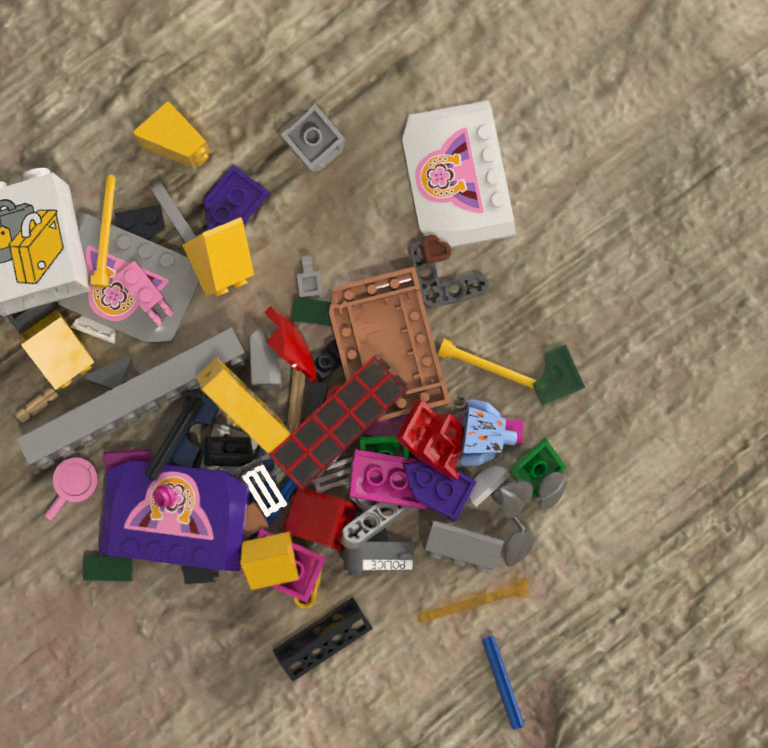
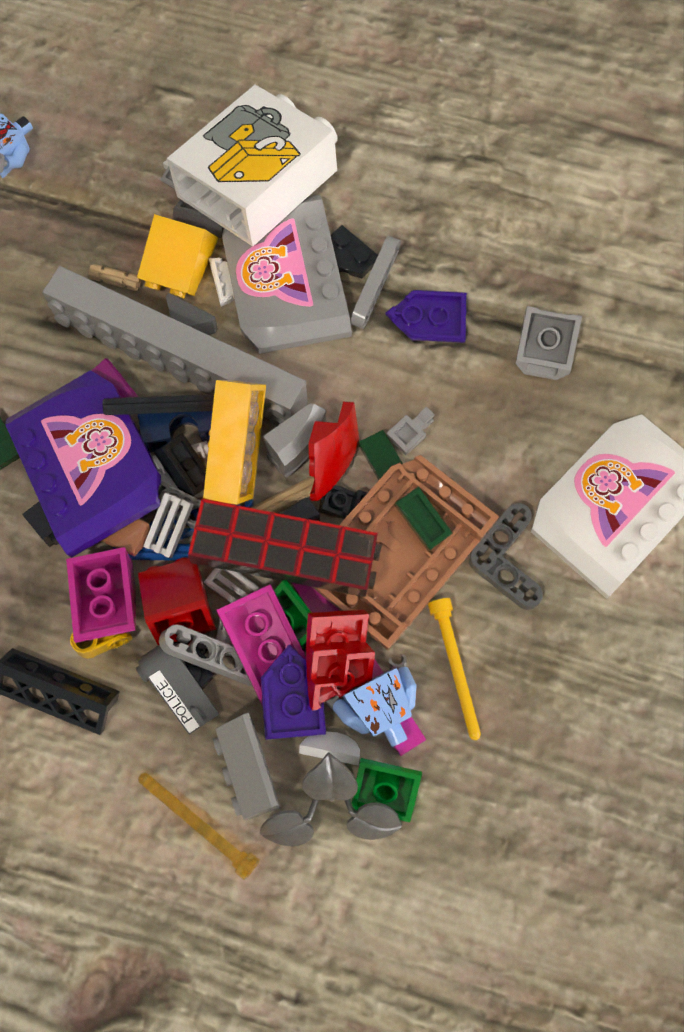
camera: 55 degrees right, 10 degrees down
bright pink piece [44,457,99,521] -> none
yellow piece [90,175,116,288] -> none
bright pink hinge [116,261,174,326] -> none
yellow slope [133,101,210,168] -> none
dark pink plate [153,484,175,508] -> none
yellow slope [182,217,254,297] -> none
yellow slope [241,532,299,590] -> none
copper tile [423,235,452,264] -> none
blue axle [482,636,524,730] -> none
clear green tile [532,345,585,405] -> none
none -> dark green tile [394,486,453,551]

